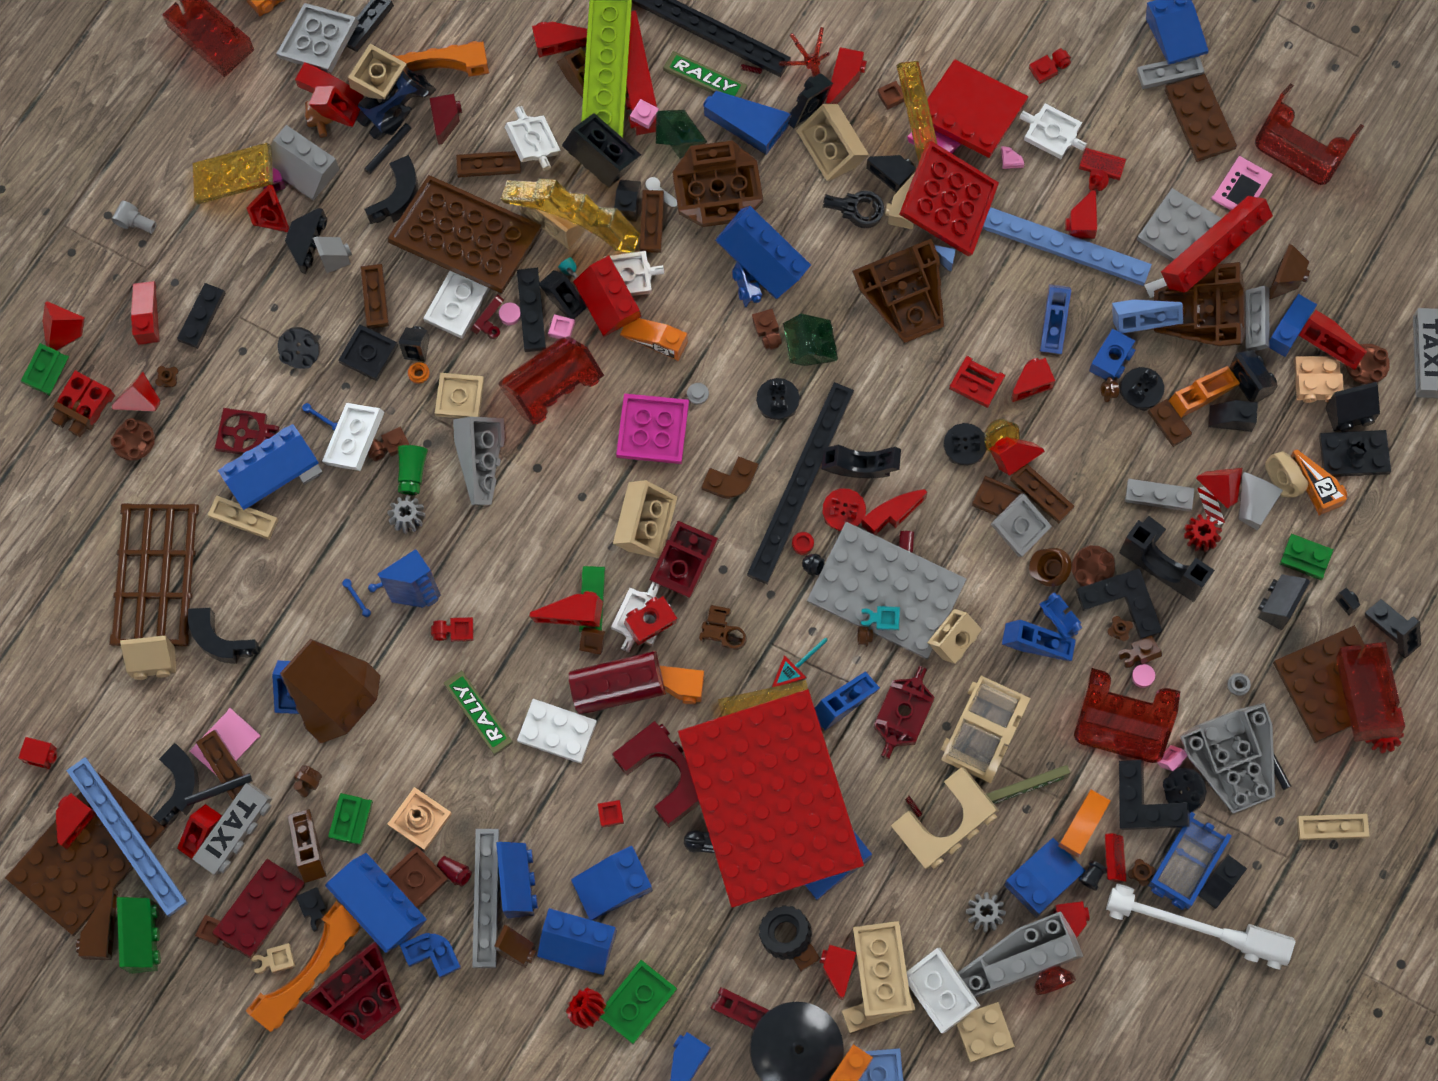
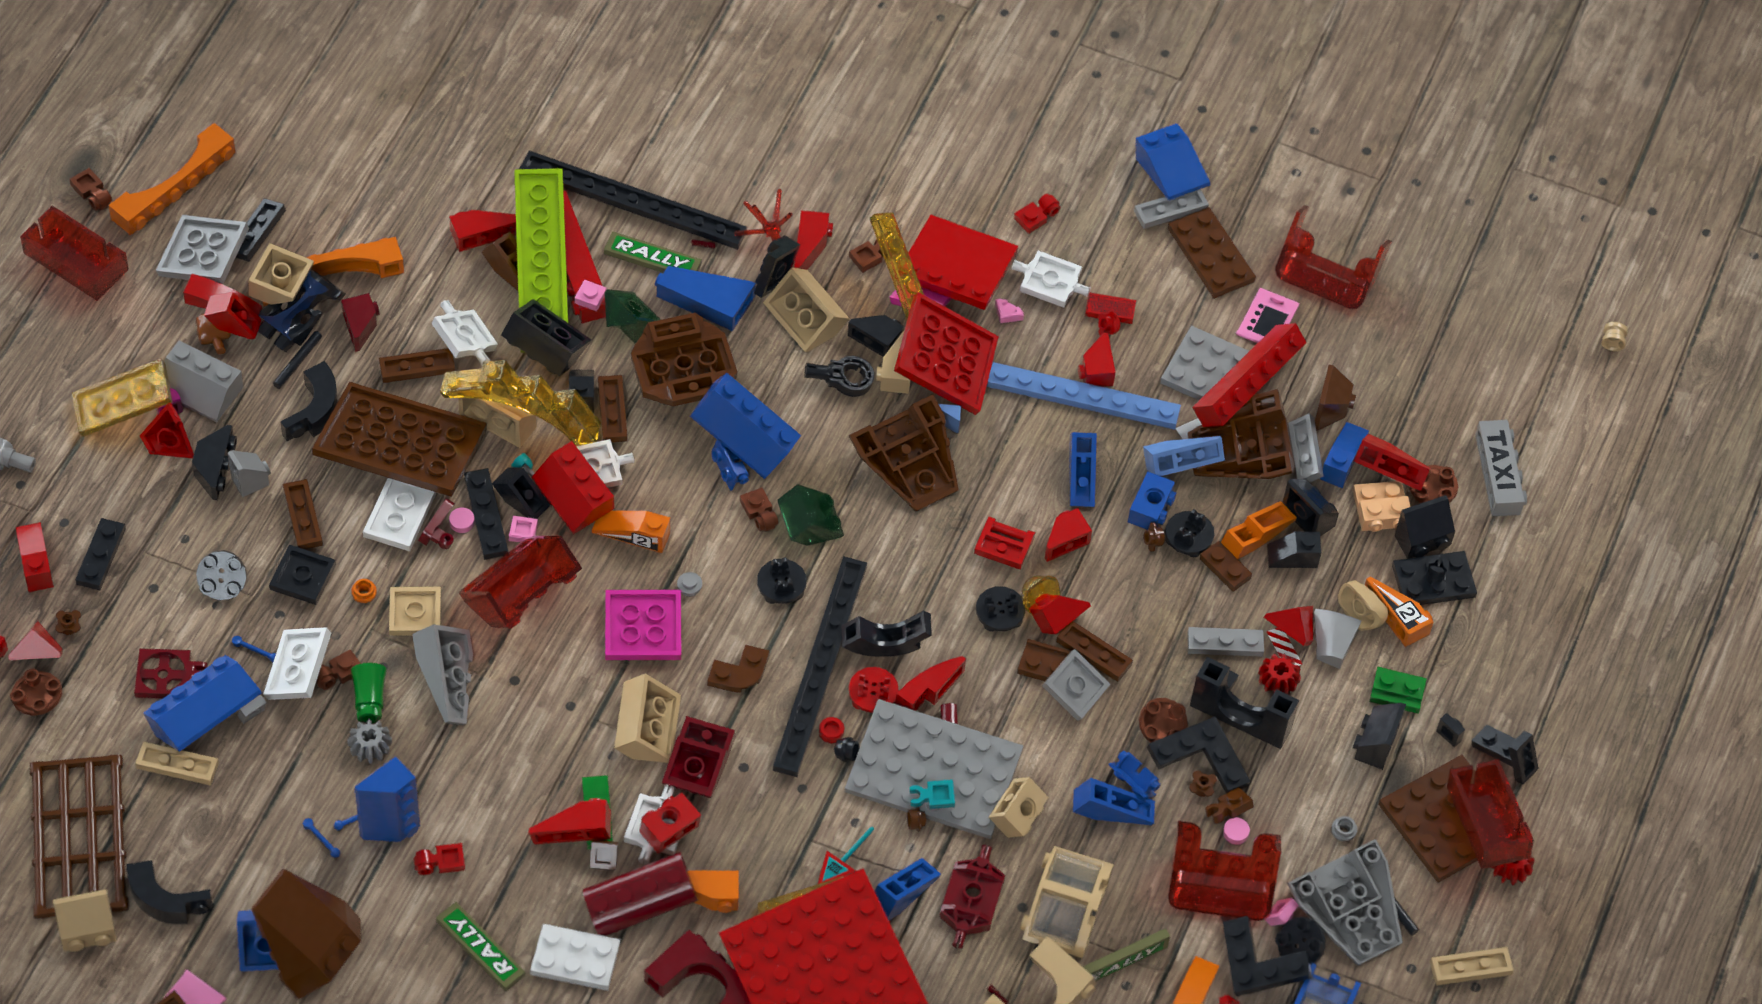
camera: 15 degrees left, 15 degrees down
black slope [399,326,430,362] -> none
white sticker [645,177,677,207] -> none
reddish brown piece [699,605,747,650] -> none
reddish brown hat [1029,548,1072,587] -> none

